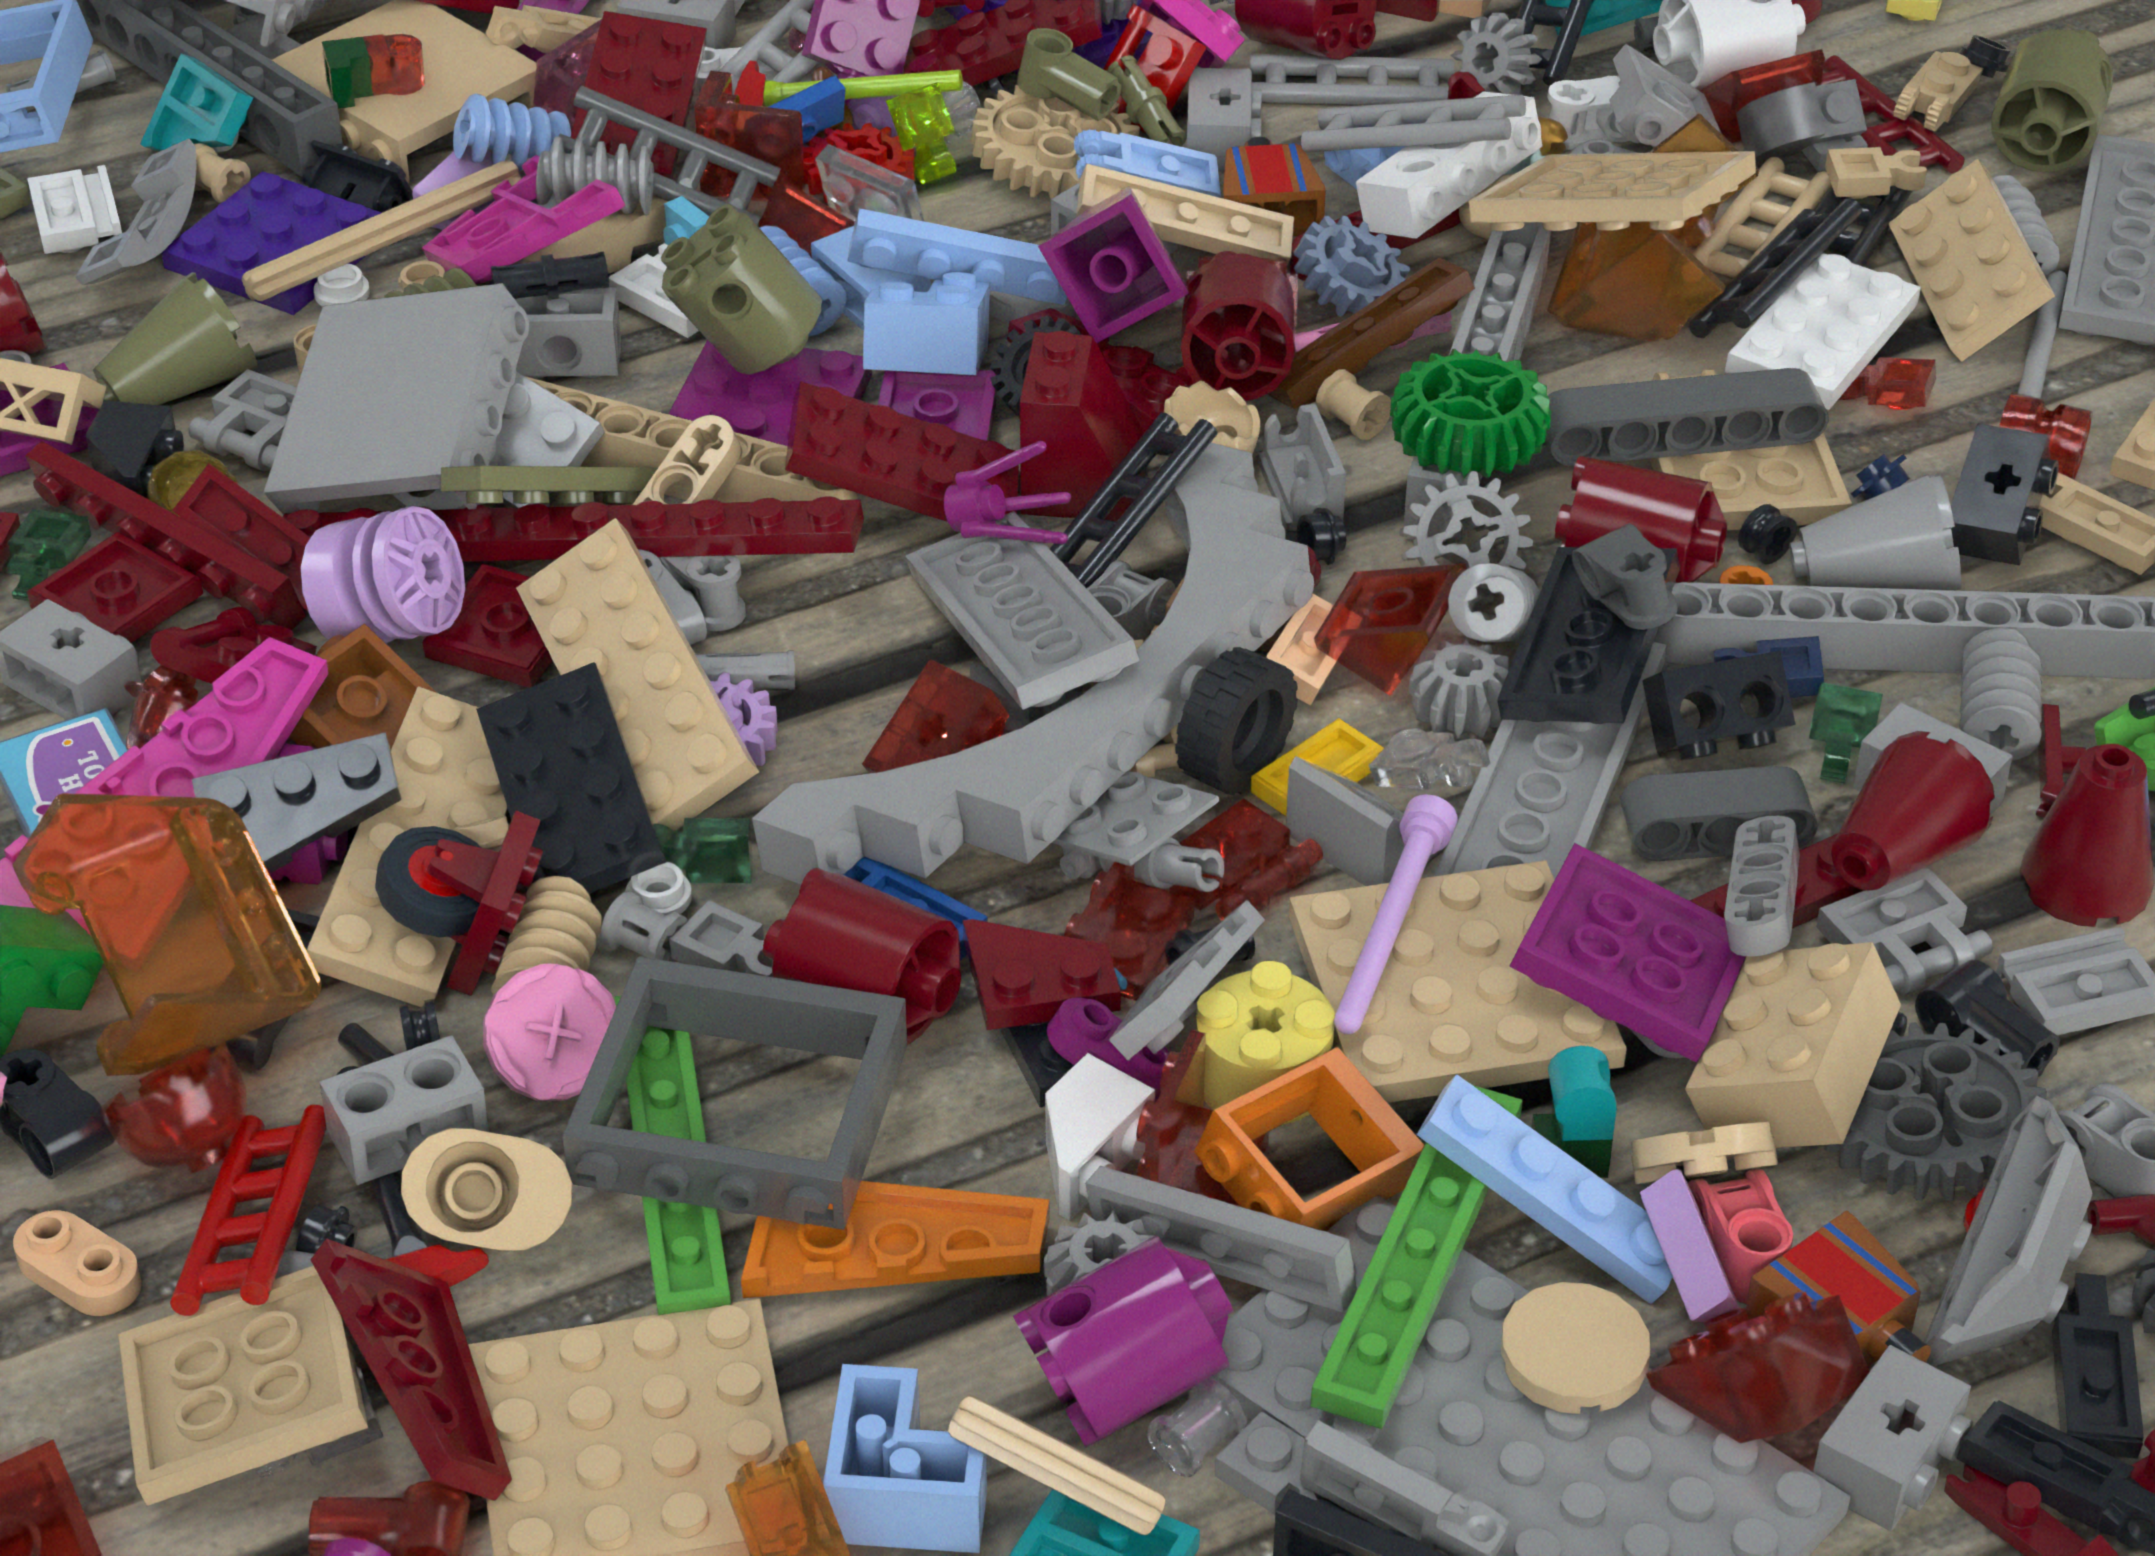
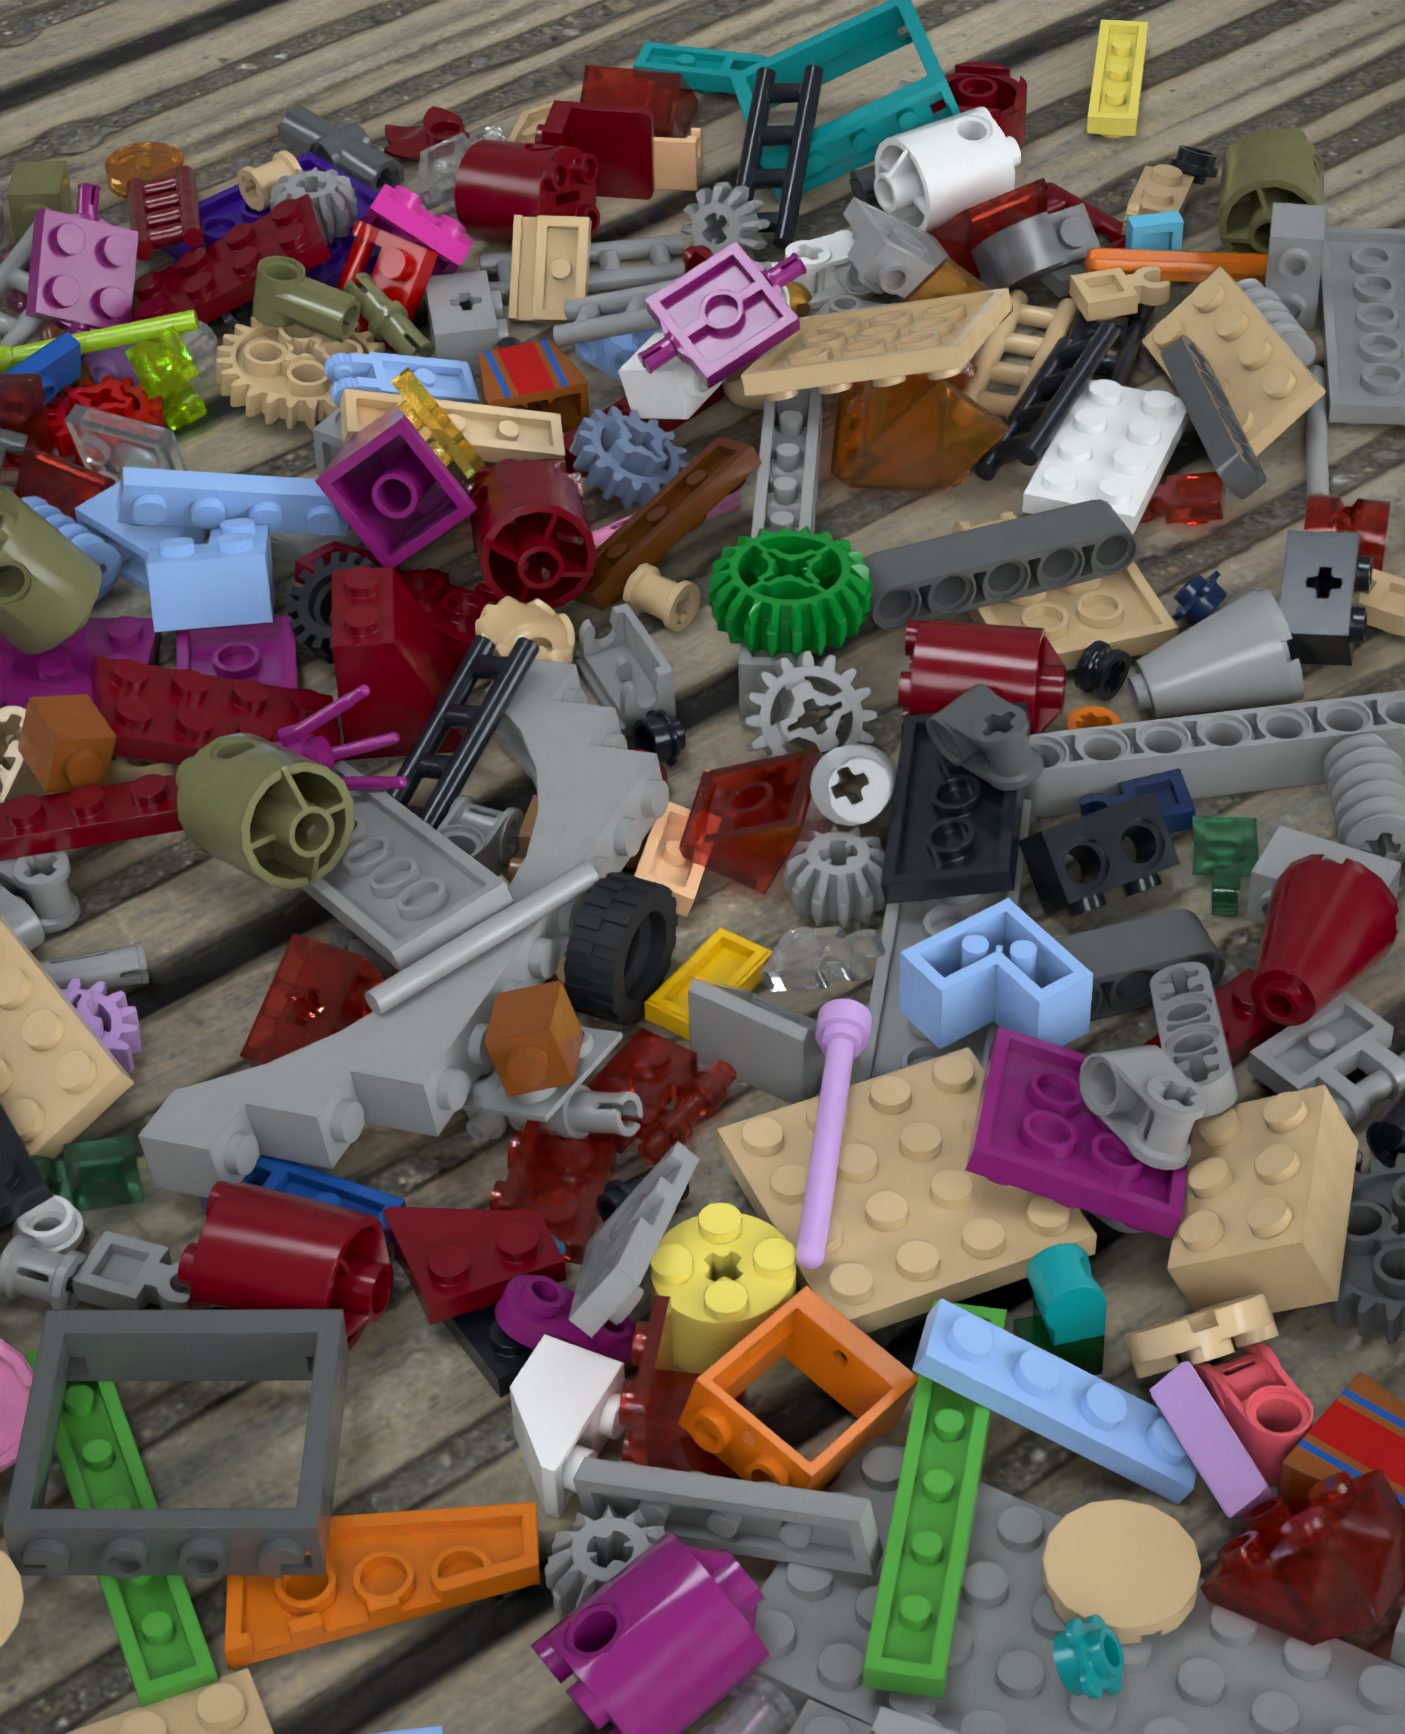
camera: 10 degrees left, 0 degrees up
none -> dark orange brick [18,694,117,793]
none -> olive cylinder [175,732,354,889]
none -> light grey bar [365,861,599,1016]
none -> clear yellow plate [390,367,485,479]
none -> dark orange brick [484,980,584,1097]
none -> tan plate [508,215,592,324]
none -> plate [637,241,807,389]
none -> light blue brick [899,898,1093,1049]
none -> teal plate [1053,1614,1124,1700]
none -> light grey piece [1079,1045,1209,1170]
none -> orange axle [1084,248,1268,285]
none -> medium azure plate [1125,211,1184,251]
none -> dark grey beam [1160,335,1267,499]
none -> light grey brick [1265,202,1327,331]

